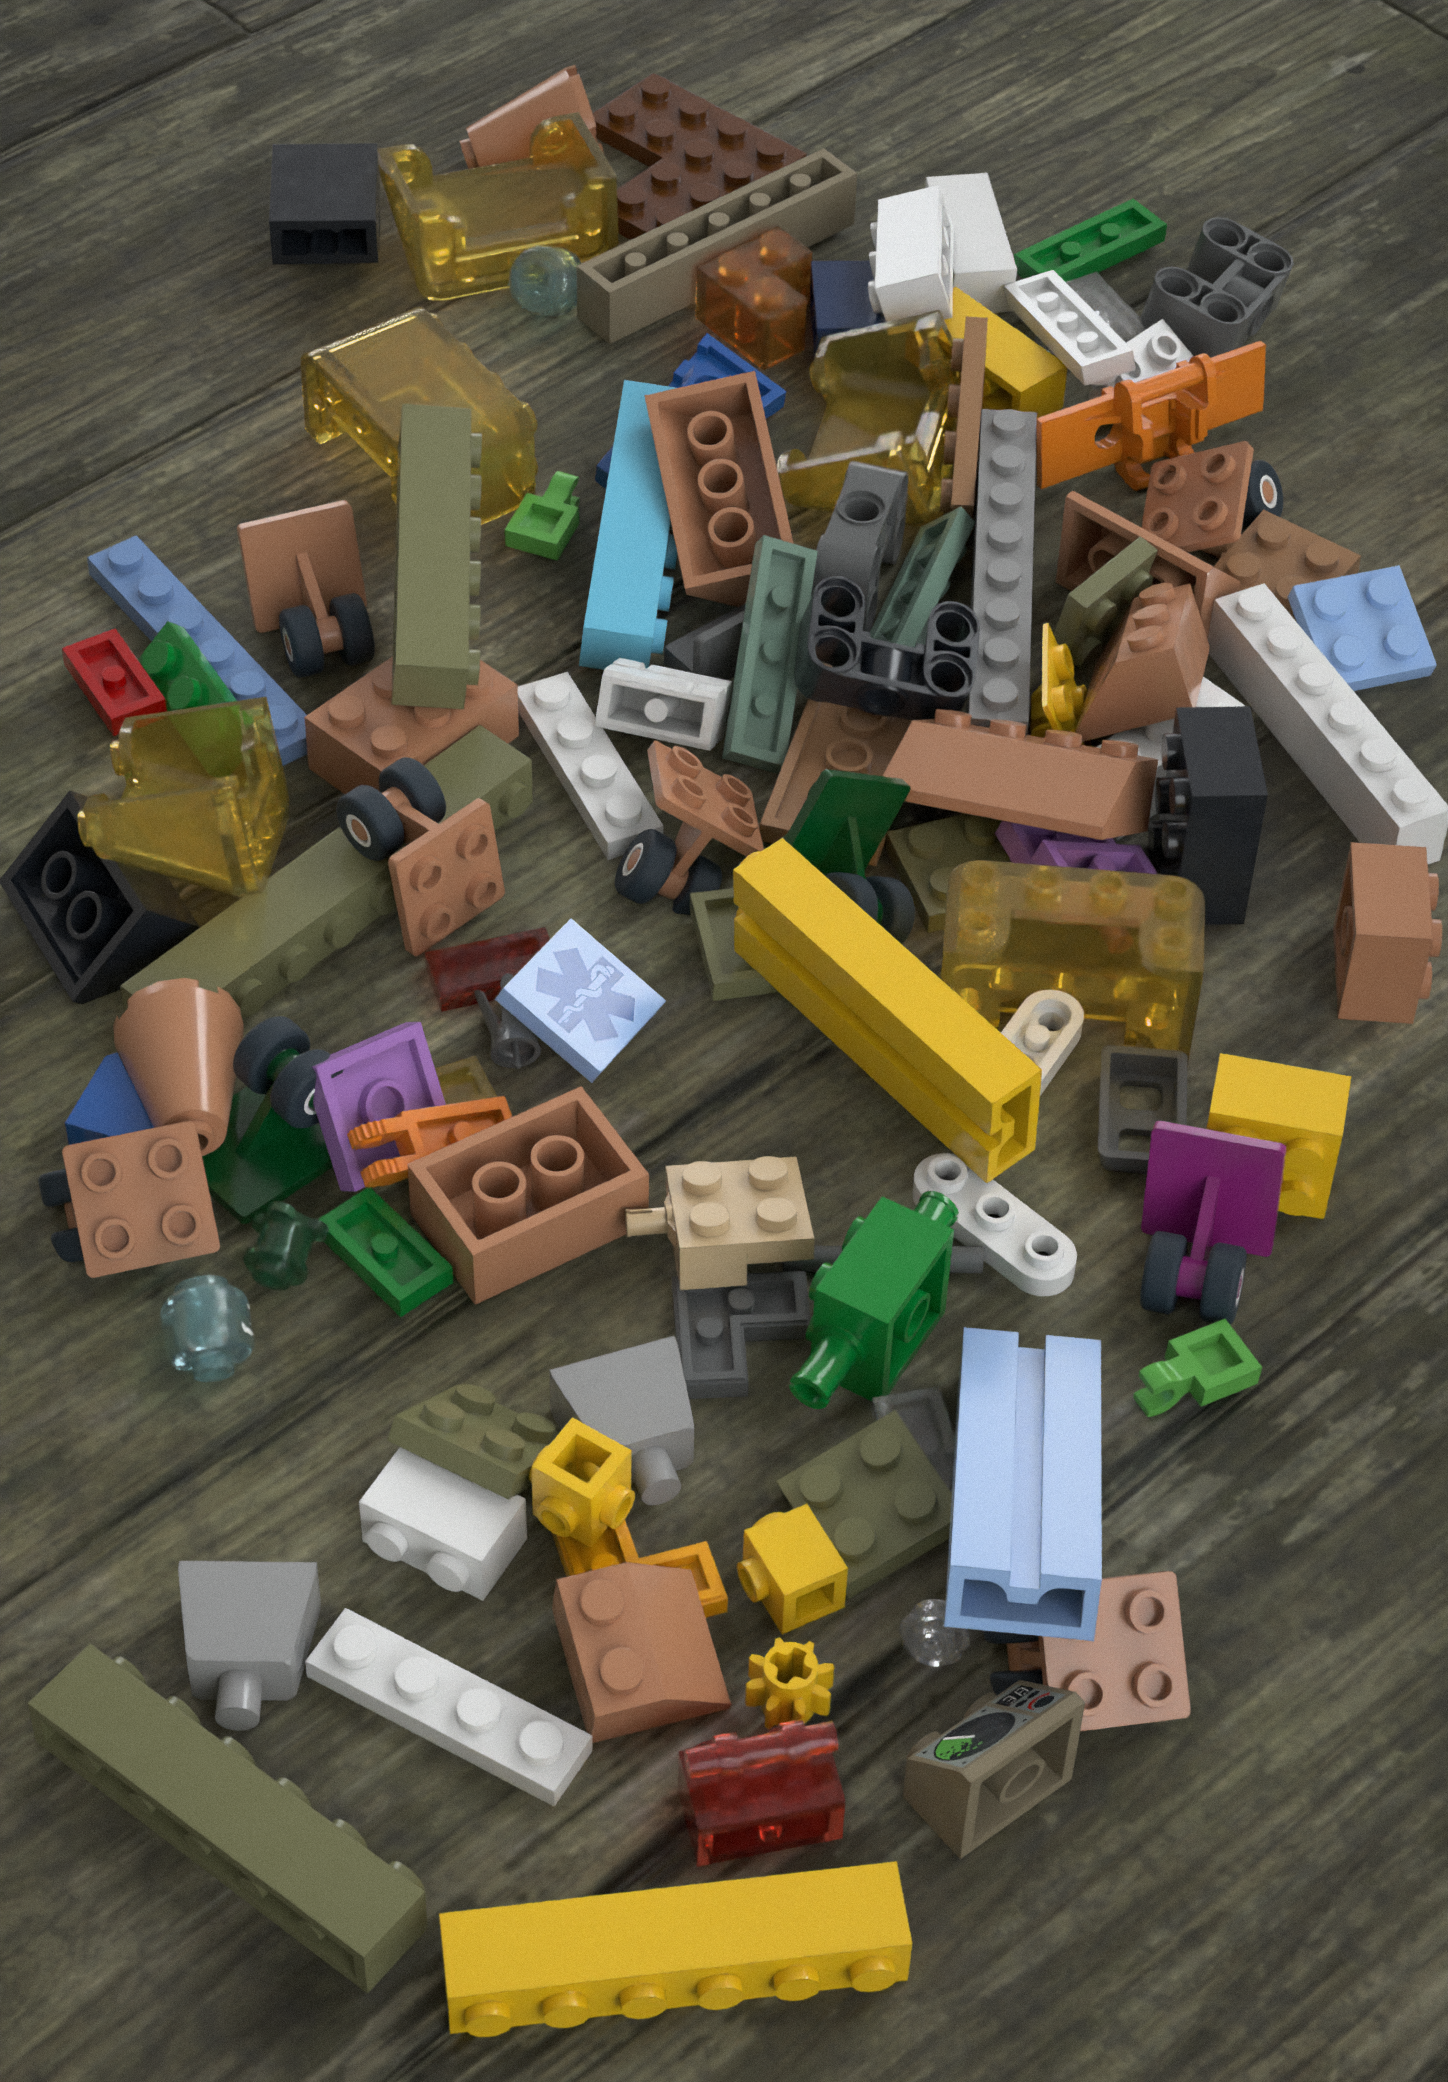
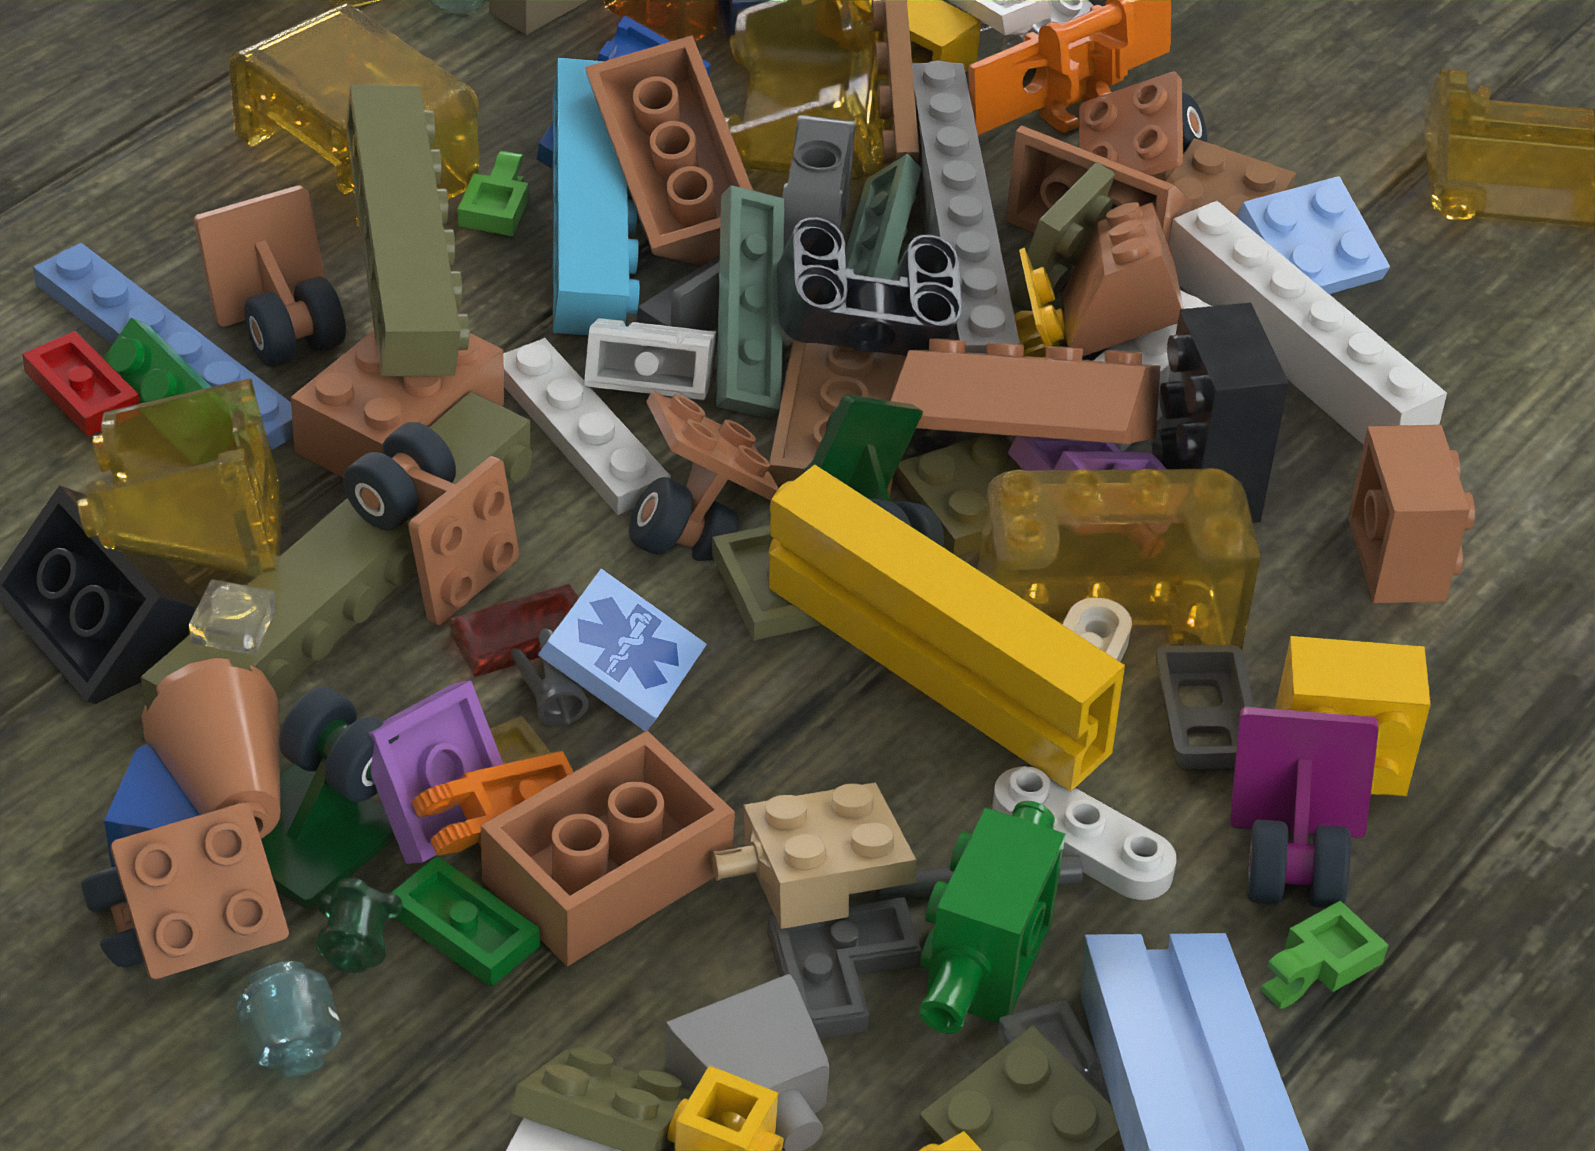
camera: 10 degrees left, 5 degrees down
none -> clear plate [189,579,276,655]

